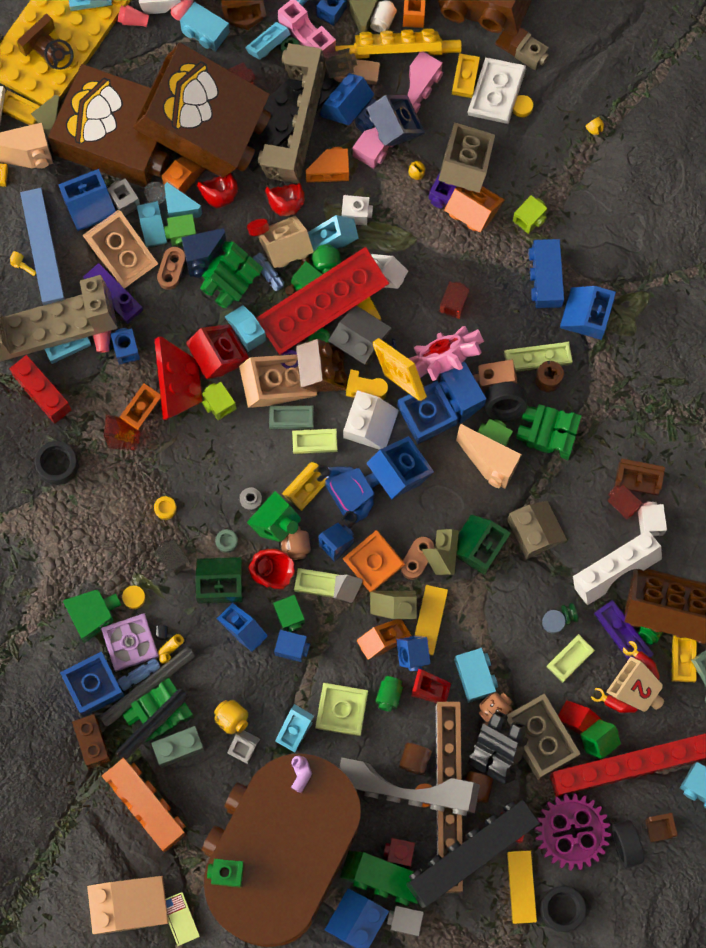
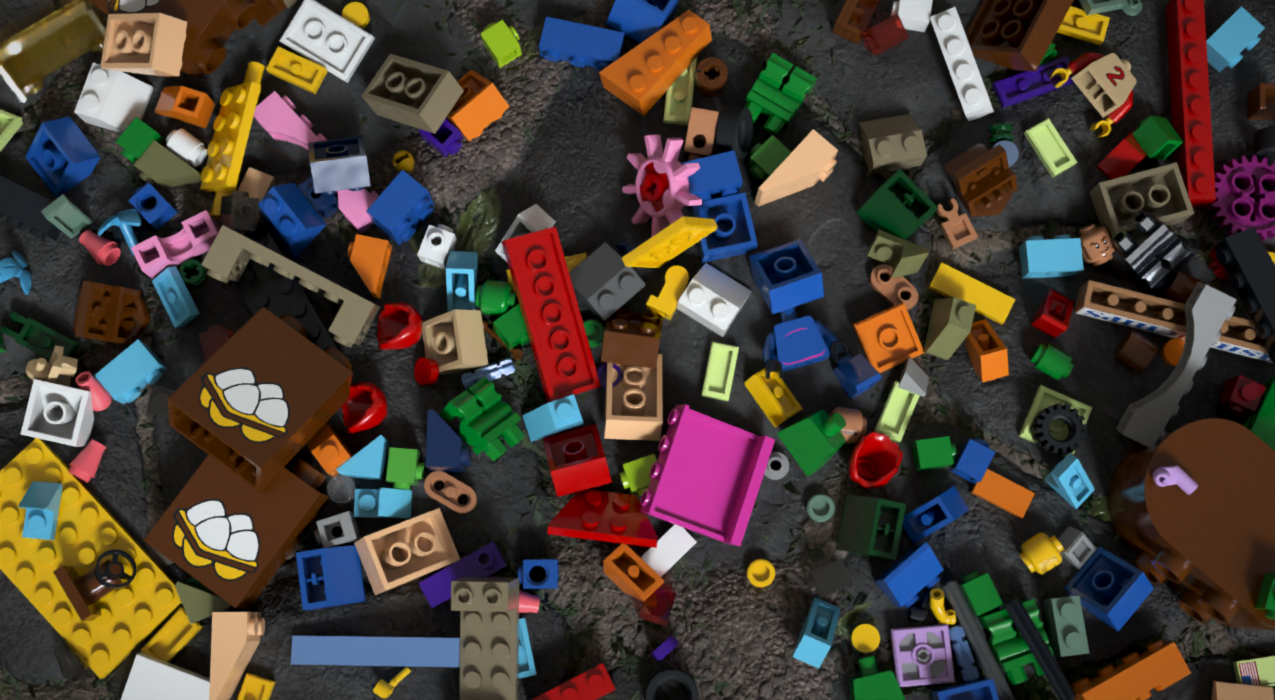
camera: 75 degrees left, 5 degrees up
sand green tile [269,406,314,429] -> none
blue brick [396,635,430,671] -> none
clear red brick [439,281,470,319] -> none
none -> blue brick [366,170,434,245]
none -> orange wedge [599,10,712,117]
none -> dark pink panel [640,404,775,546]
none -> white tile [640,525,697,577]
none -> dark purple tile [650,634,679,661]
none -> medium azure slope [793,597,841,668]
none -> blue slope [874,542,944,608]
none -> nougat plate [936,198,978,250]
none -> reddish brown piece [944,144,1018,218]
none -> green brick [959,570,1003,616]
none -> orange tile [970,469,1035,519]
none -> black tyre [1031,403,1087,456]
none -> blue slope [1064,546,1154,632]

